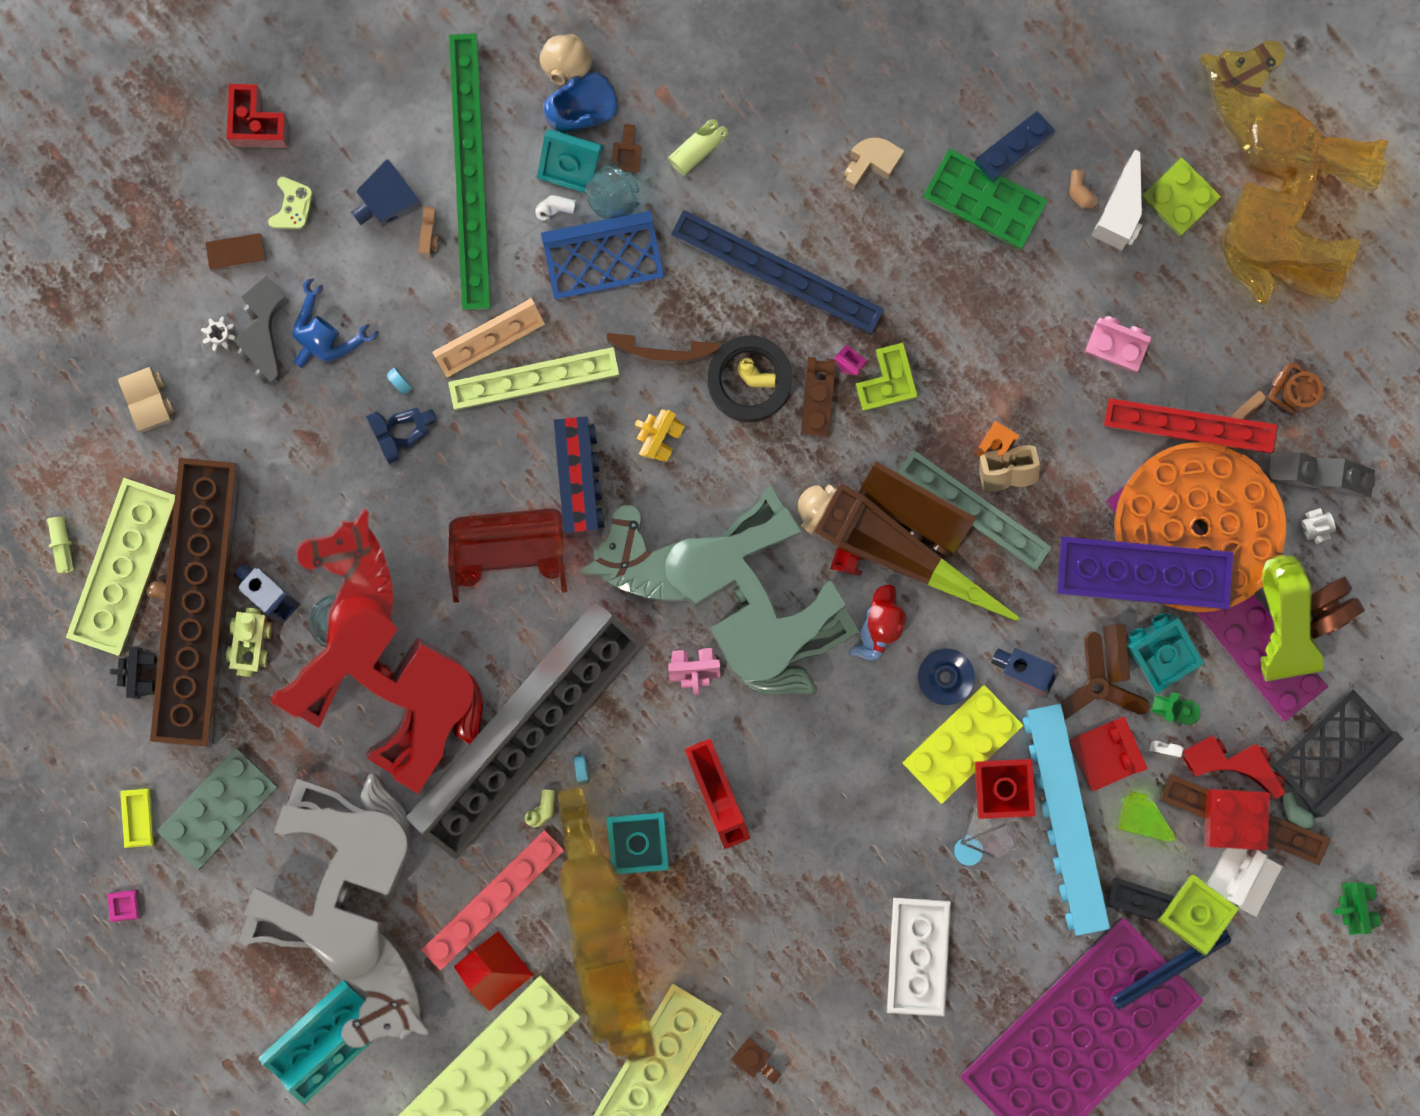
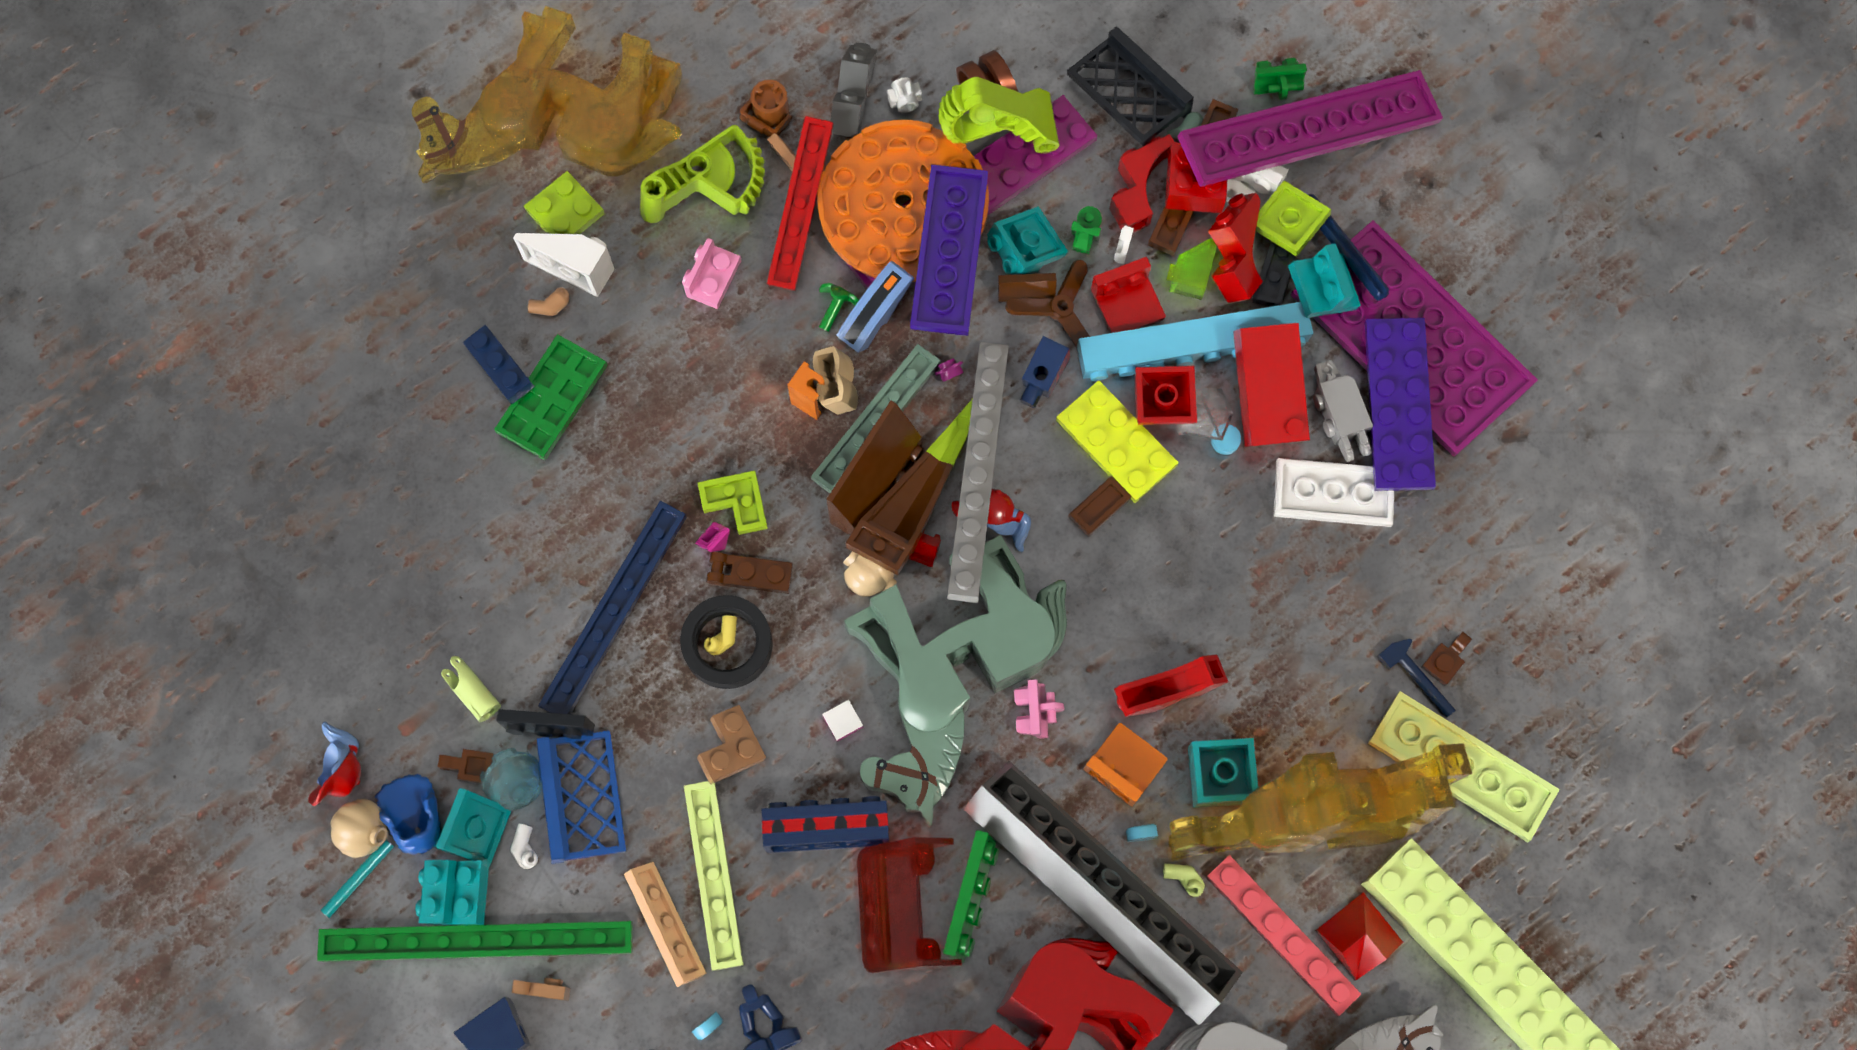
camera: 90 degrees left, 10 degrees down
reddish brown slope [607,333,720,365] -> none
yellow hips [634,410,685,462] -> none
tan brick [844,138,904,191] -> none
dark blue dish [918,648,975,705] -> none
none -> hair [308,722,361,806]
none -> teal bar [321,839,395,918]
none -> teal plate [415,860,490,925]
none -> black plate [496,709,595,739]
none -> lime arm [640,125,765,223]
none -> medium nougat plate [697,705,766,785]
none -> green plant [819,283,859,332]
none -> white tile [822,700,863,742]
none -> medium blue slope [836,261,914,353]
none -> magenta plate [935,358,964,382]
none -> green plate [943,830,999,963]
none -> light grey plate [947,342,1009,603]
none -> reddish brown tile [1068,476,1132,537]
none -> orange bracket [1083,723,1168,807]
none -> magenta plate [1177,70,1443,187]
none -> red arch [1208,192,1263,303]
none -> red brick [1233,323,1310,447]
none -> teal bracket [1288,244,1361,318]
none -> light grey hinge [1313,360,1373,462]
none -> dark purple plate [1365,318,1436,491]
none -> dark blue piece [1377,638,1456,718]

